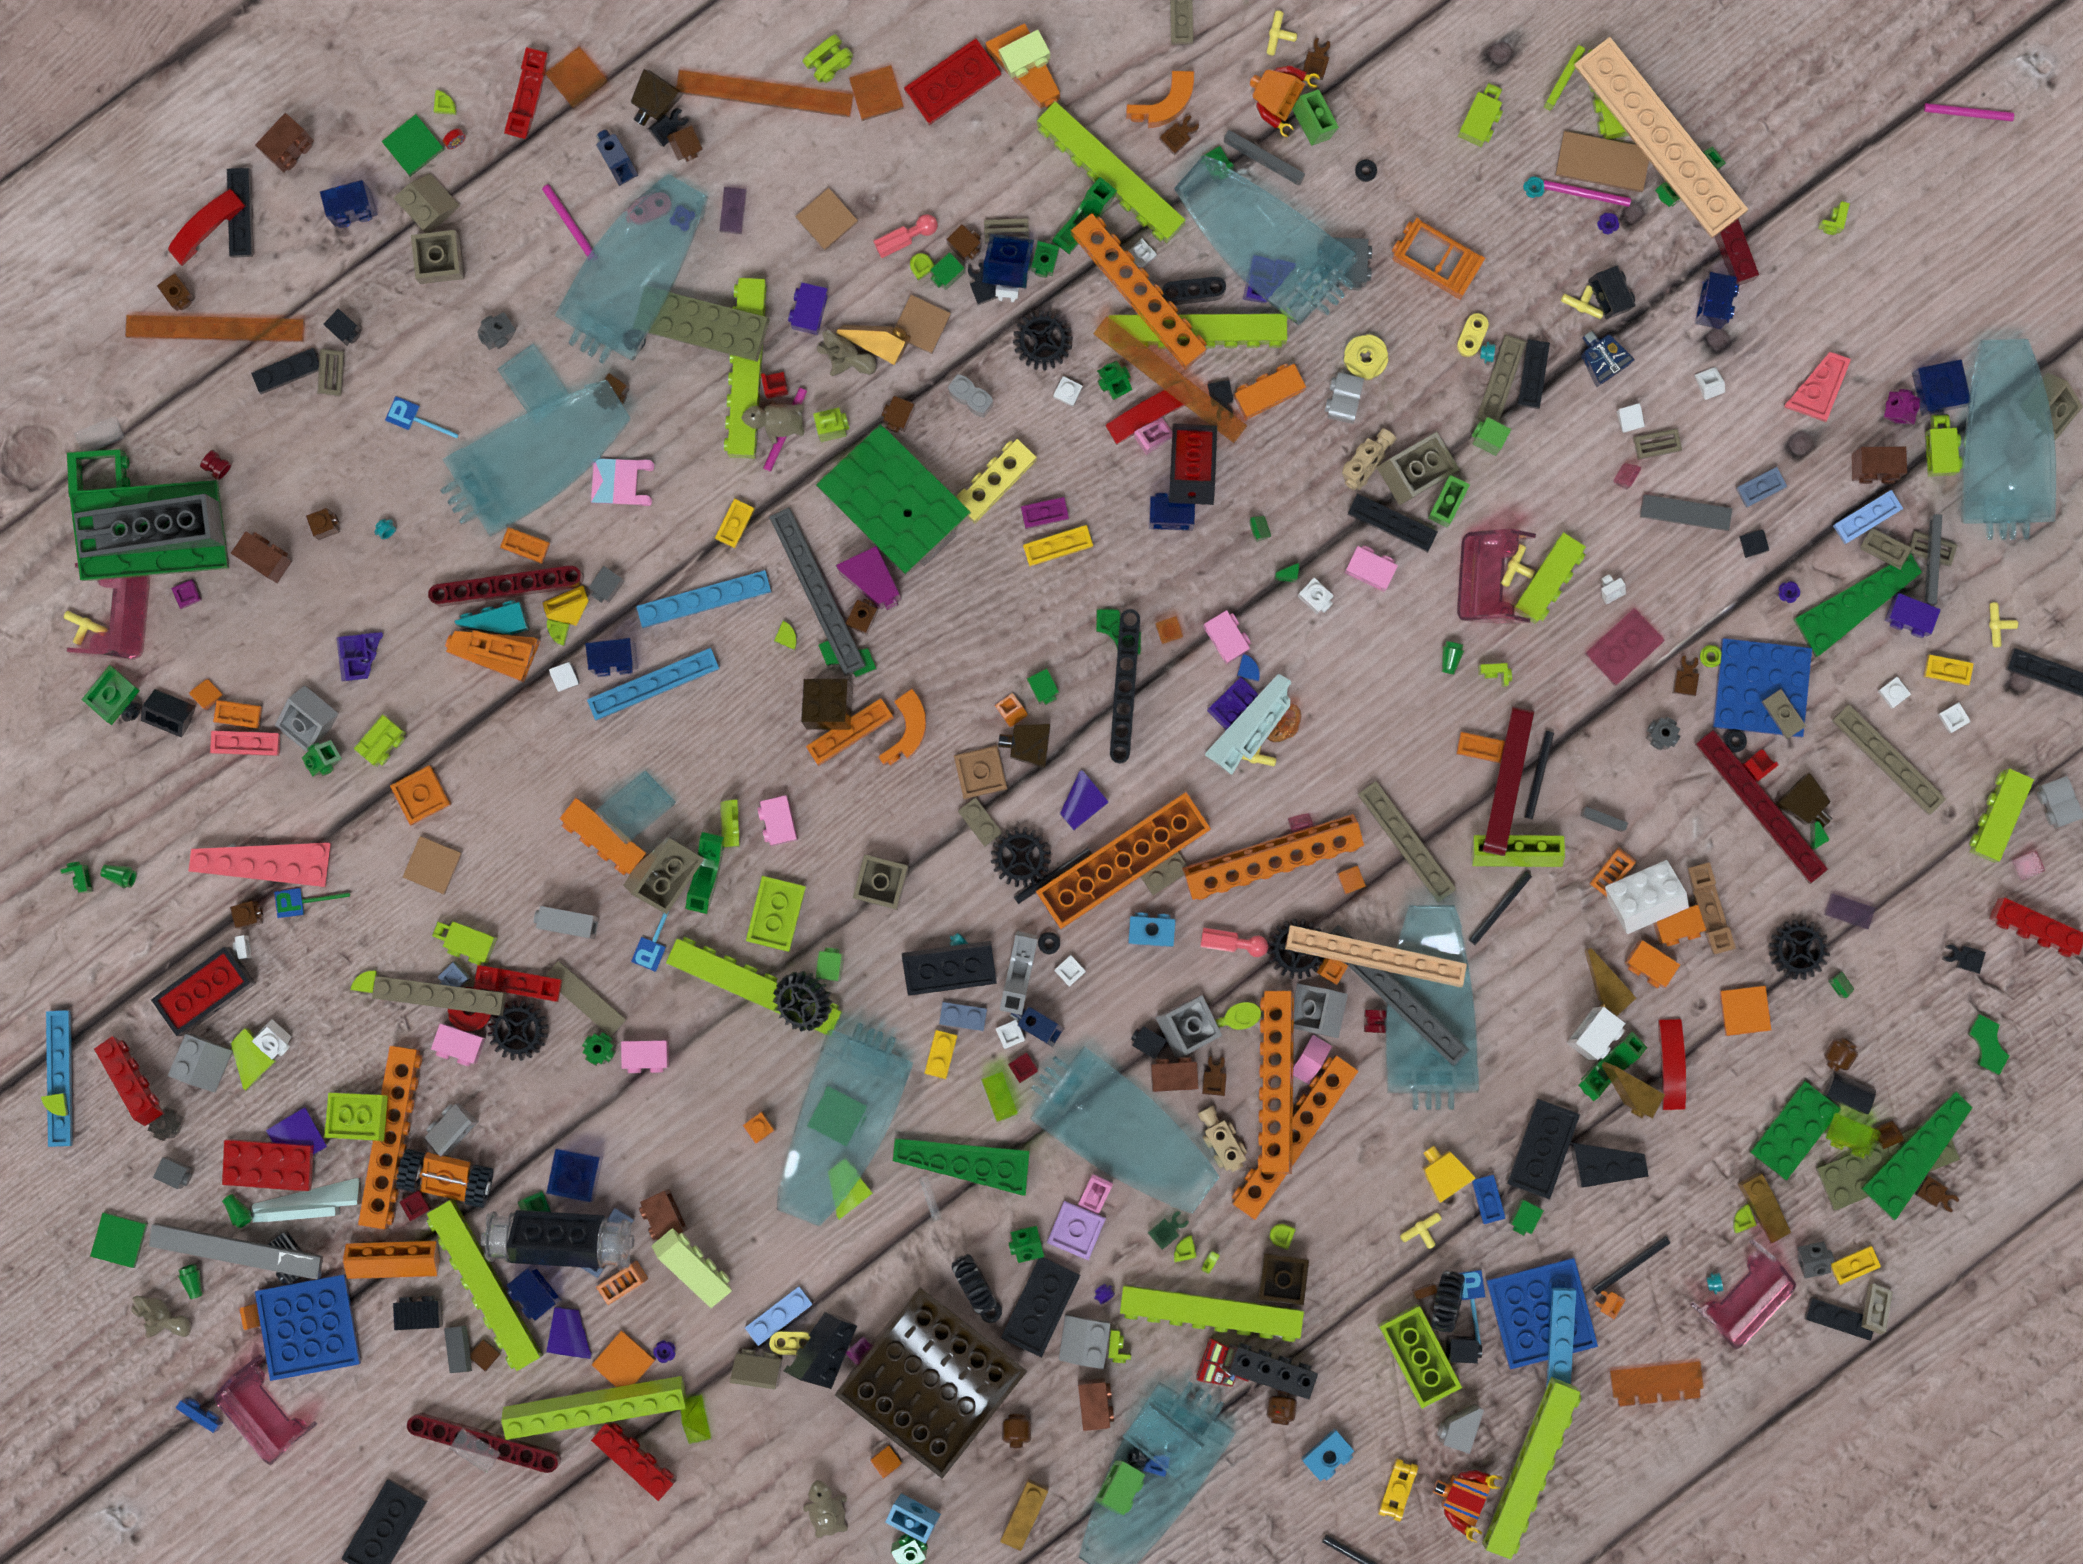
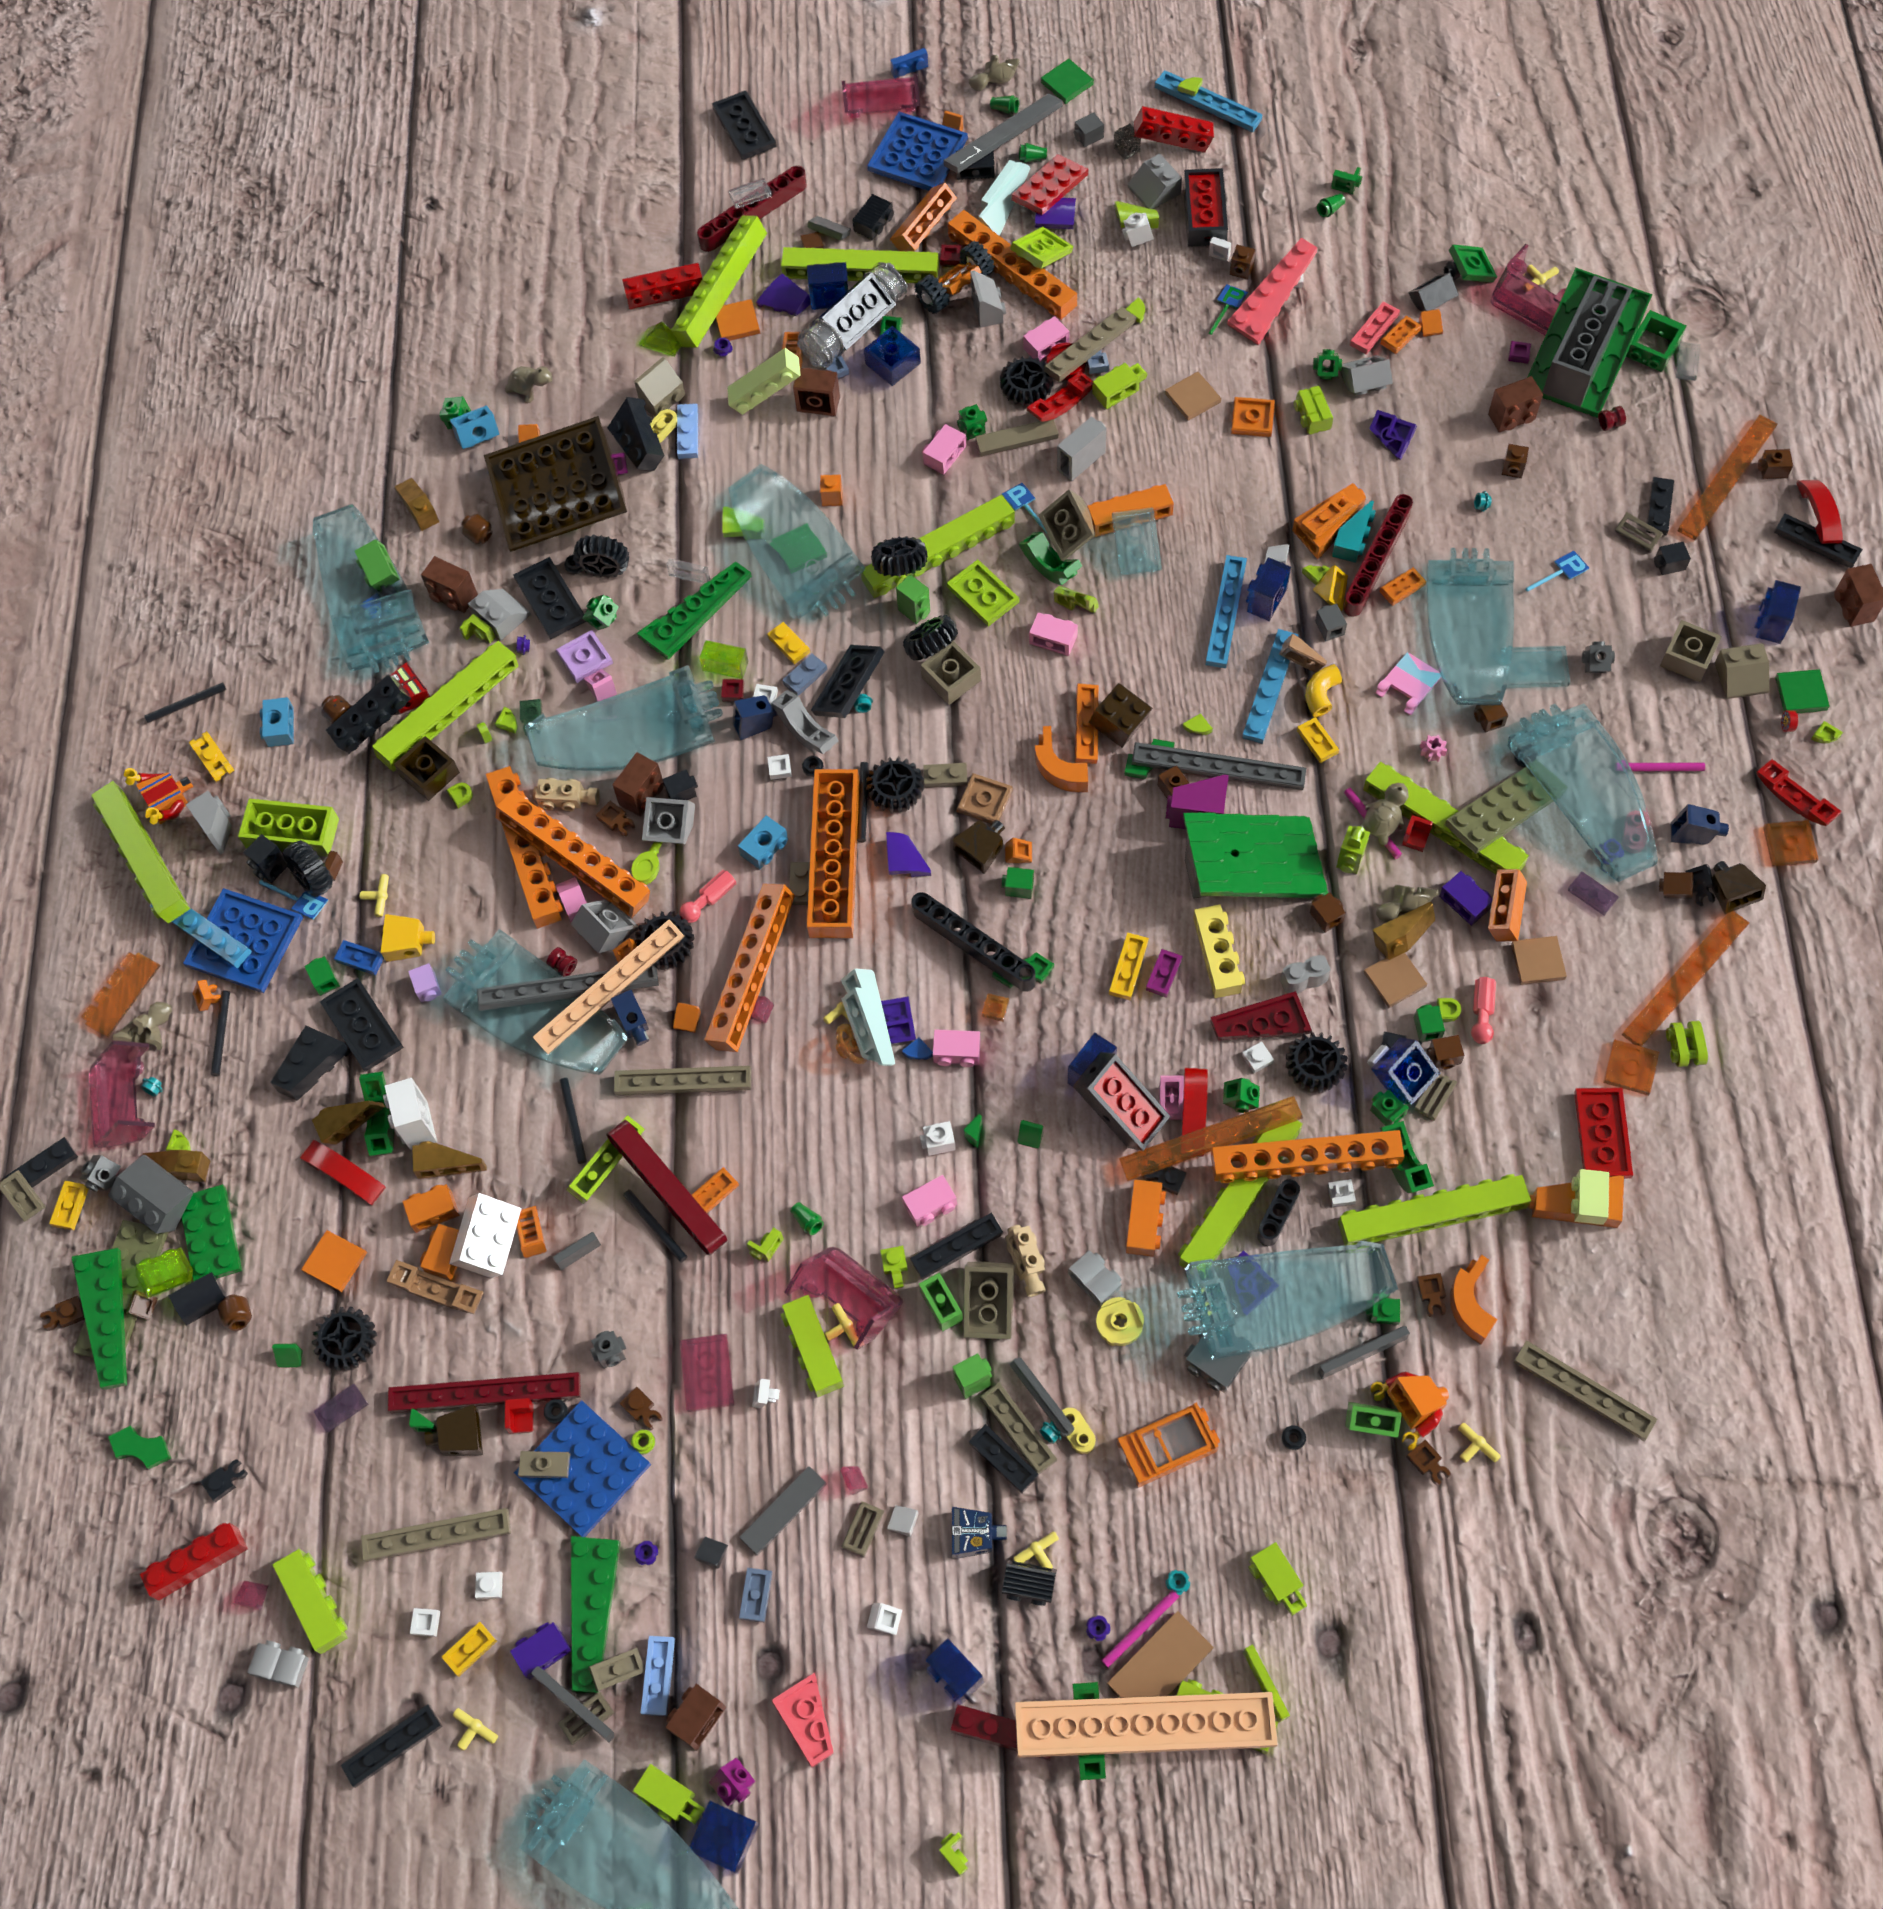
camera: 125 degrees right, 20 degrees down
none -> dark grey slope [108,1155,194,1234]
none -> dark tan animal [112,1002,172,1059]
none -> lavender brick [408,963,442,1002]
none -> dark blue torso [611,990,649,1046]
none -> lime plate [880,1246,908,1289]
none -> black gear [903,615,958,661]
none -> dark grey axle [1010,1357,1075,1437]
none -> dark red wing [1210,991,1312,1040]
none -> medium nougat slope [1280,634,1327,673]
none -> yellow cylinder [1305,664,1342,717]
none -> bright pink gear [1420,735,1447,762]
none -> orange brick [1488,869,1527,941]

